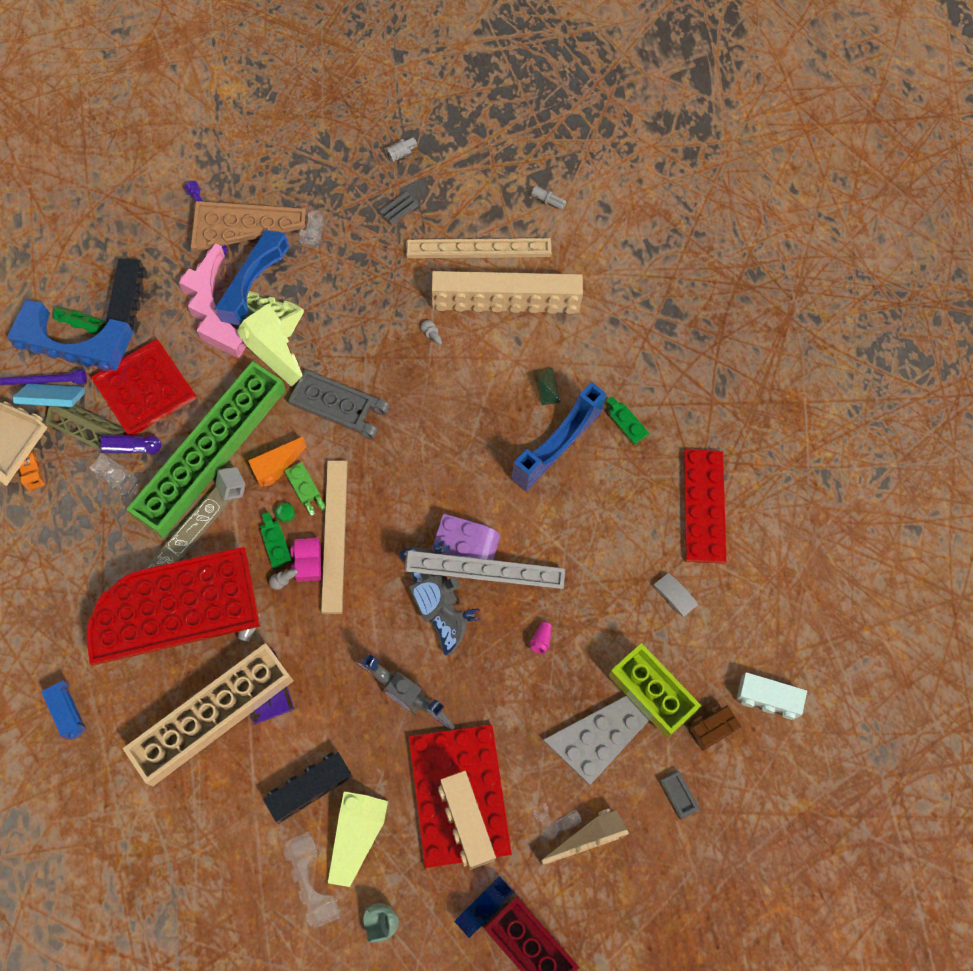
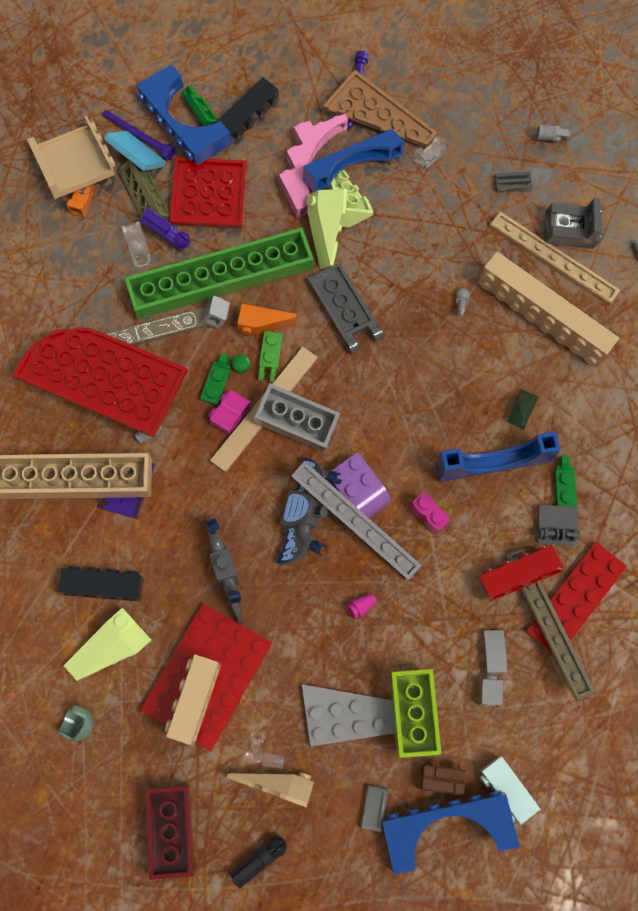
camera: 35 degrees right, 5 degrees up
light grey bar [269,569,298,590] -> none
clear arch [283,832,342,929] -> none
clear blue brick [454,876,514,938] -> none
none -> black piece [229,836,287,889]
none -> light grey brick [253,383,340,452]
none -> blue arch [382,790,520,875]
none -> dark pink brick [410,493,449,535]
none -> red brick [479,545,563,602]
none -> light grey brick [479,676,503,707]
none -> dark tan tile [506,548,596,702]
none -> dark grey hinge [538,505,580,546]
none -> dark grey brick [545,198,604,249]

